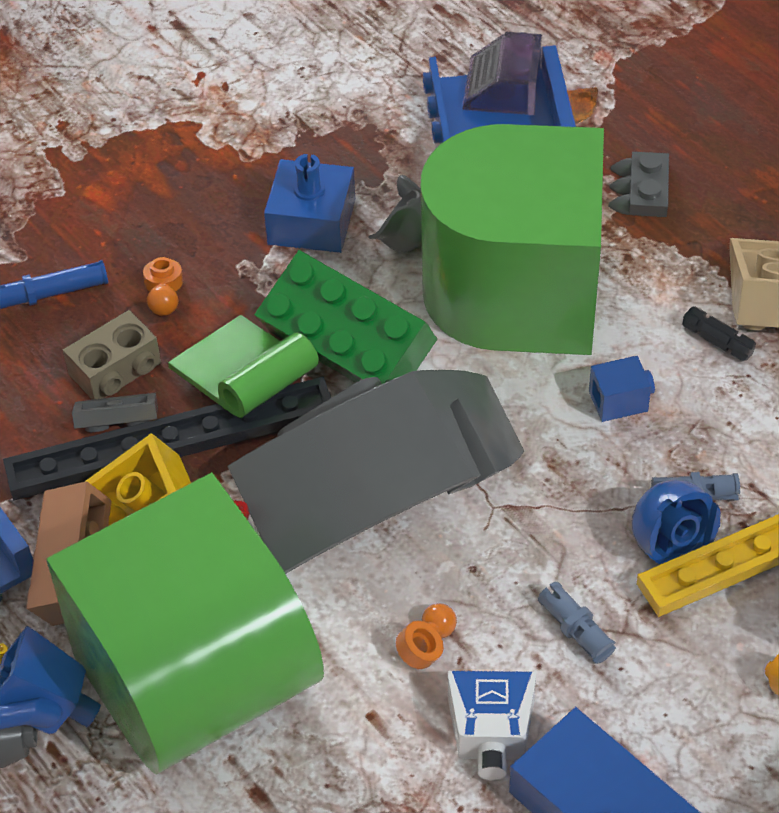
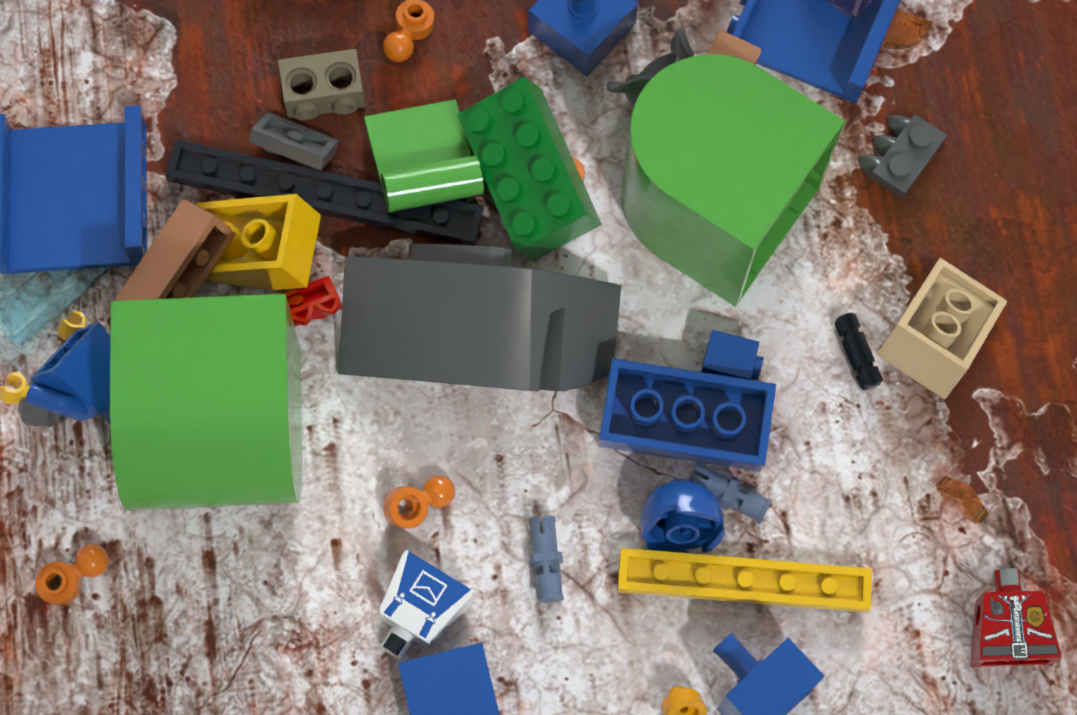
camera: 25 degrees right, 20 degrees up
none -> blue brick [598,358,777,472]

